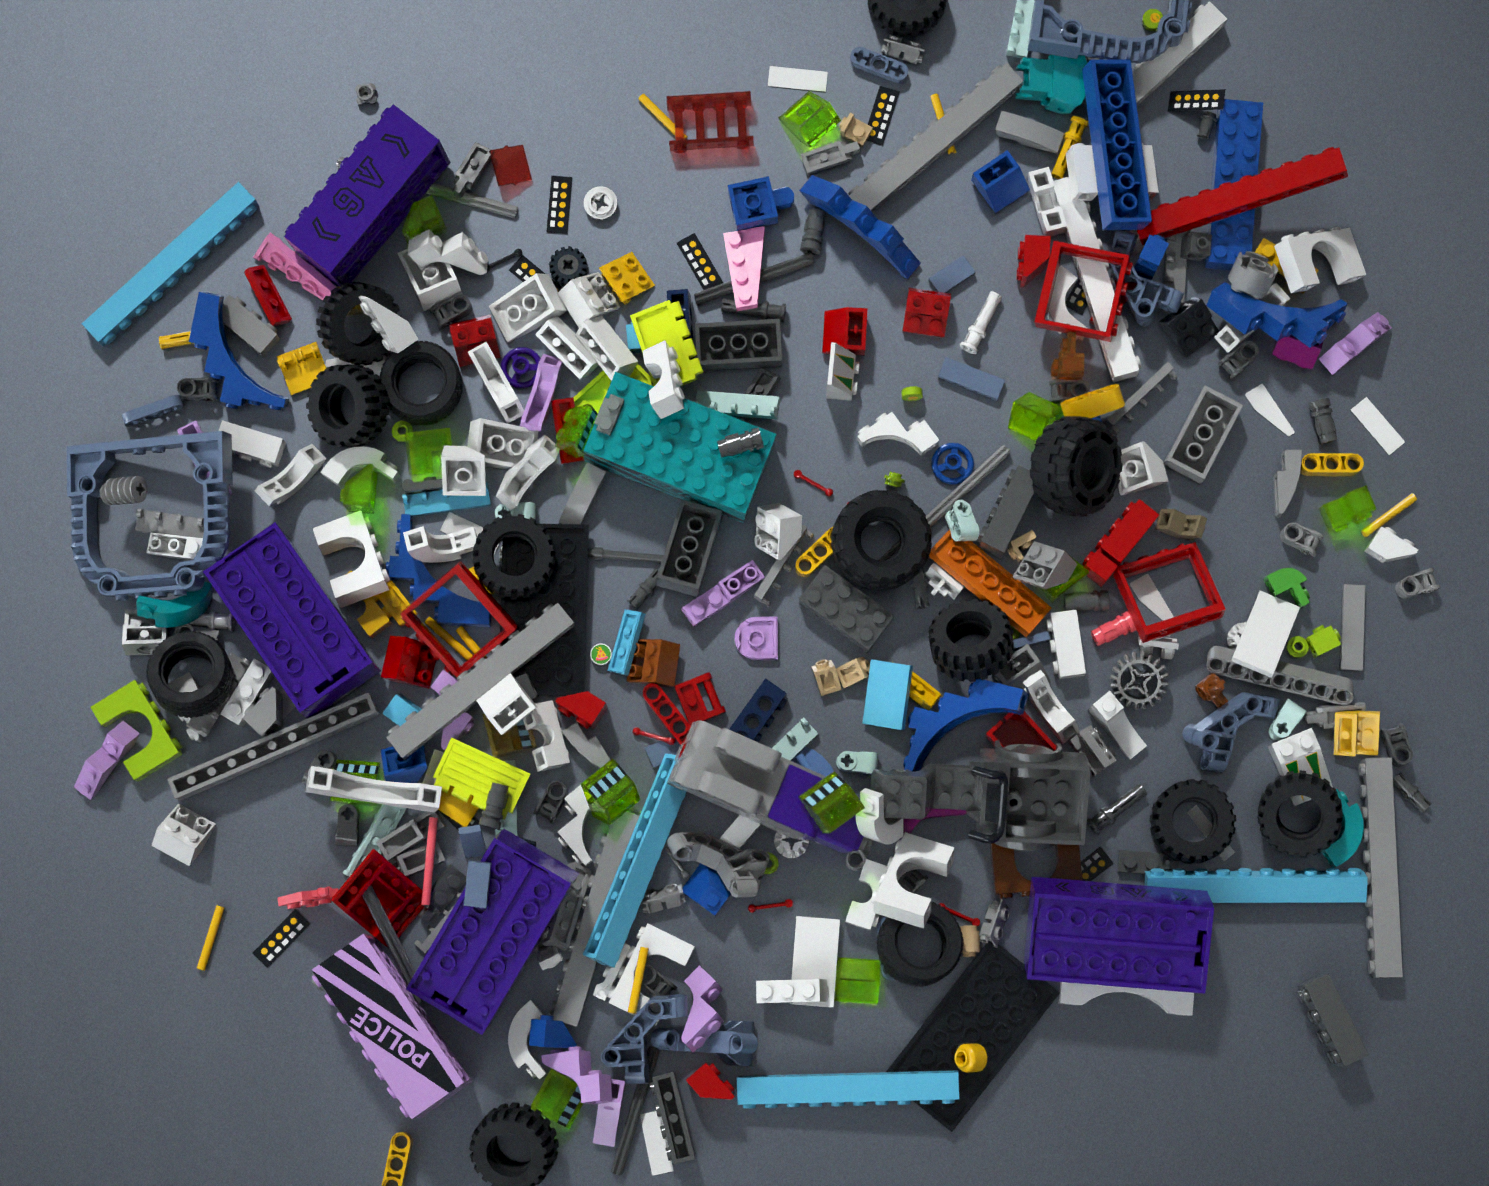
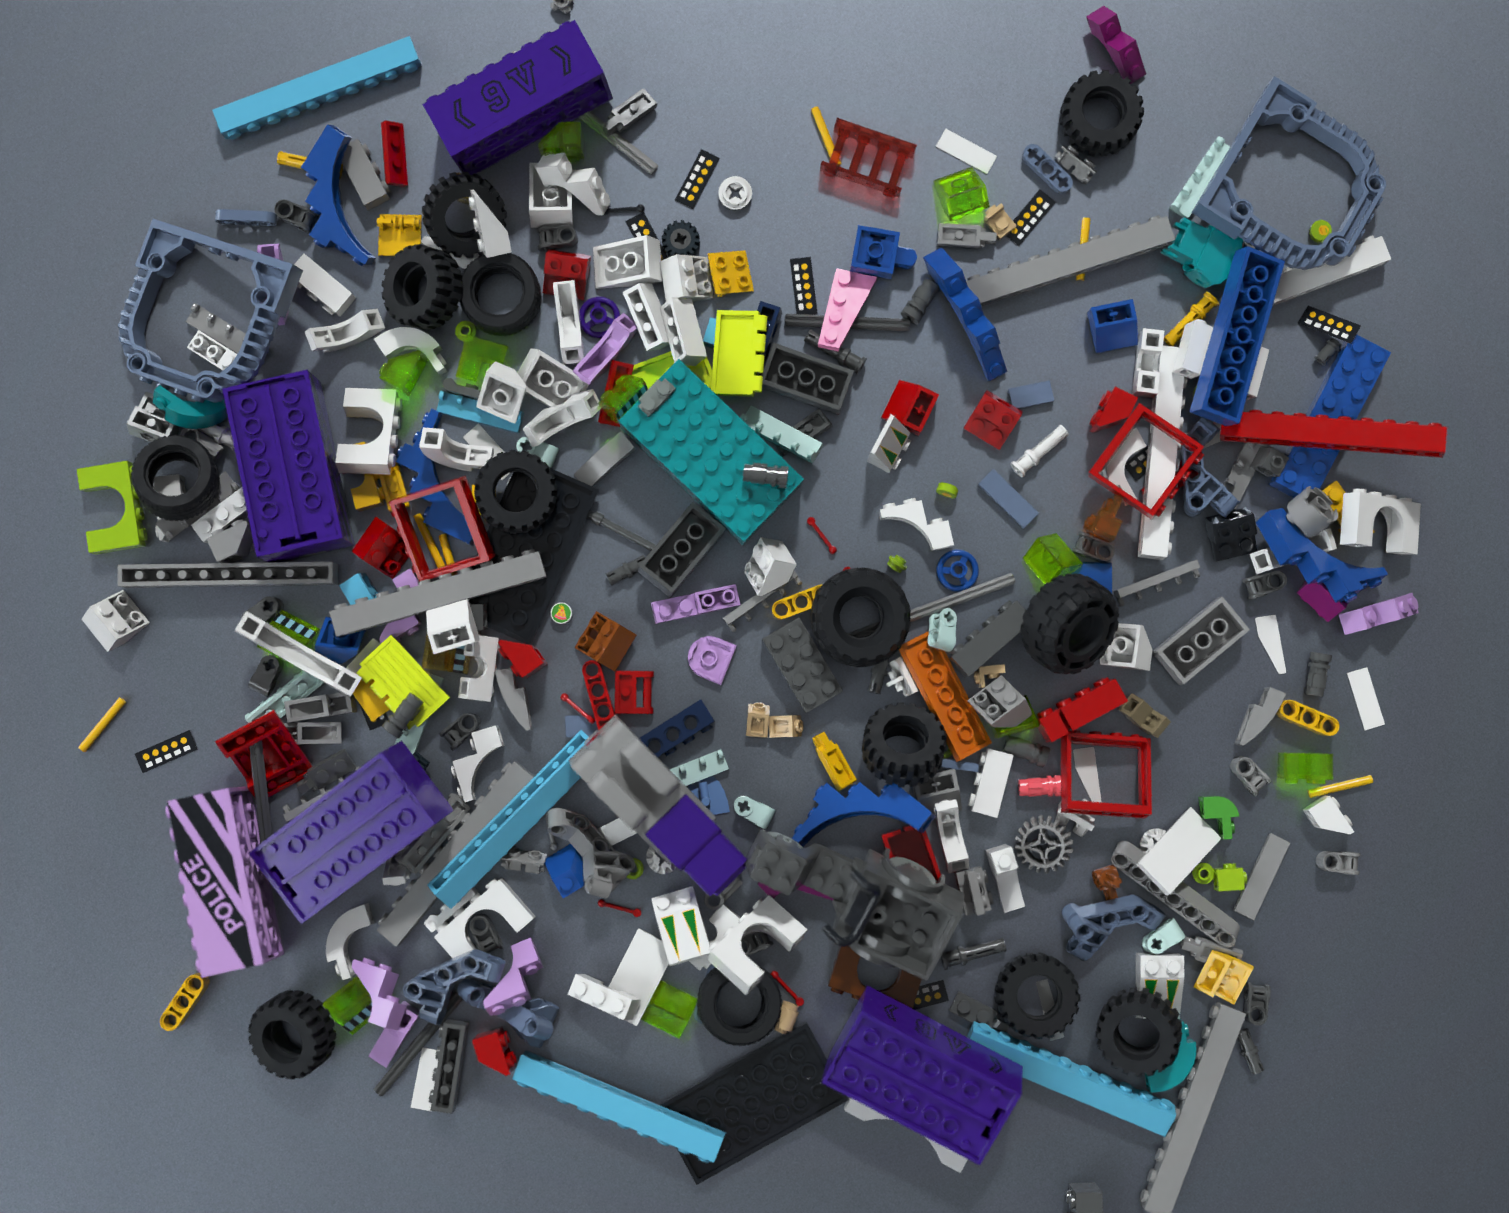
camera: 20 degrees right, 5 degrees up
lavender arch [74,721,140,800] -> none
light grey piece [100,476,147,505] -> none
bright pink wing [253,232,337,300] -> none
coral plate [277,886,338,909] -> none
coral bar [421,817,438,905] -> none
sand blue tile [458,825,487,858] -> none
sand blue tile [464,860,492,908] -> none
clear red piece [489,145,532,187] -> none
blue slope [529,1015,577,1048] -> none
clear neon green slope [581,759,641,826] -> none
medium azure tile [607,609,646,676] -> none
yellow piece [628,947,649,1014] -> none
white arch [643,341,685,419] -> none
clear neon green slope [799,771,865,834] -> none
white arch [856,788,903,844] -> none
medium azure tile [862,659,913,730] -> none
yellow head [954,1043,988,1073] -> none
light grey hinge [979,899,1010,948] -> none
light grey slope [995,111,1064,154] -> none
yellow beam [1060,384,1125,418] -> none
blue arch [1134,235,1169,280] -> none
none -> white slope [651,886,710,966]

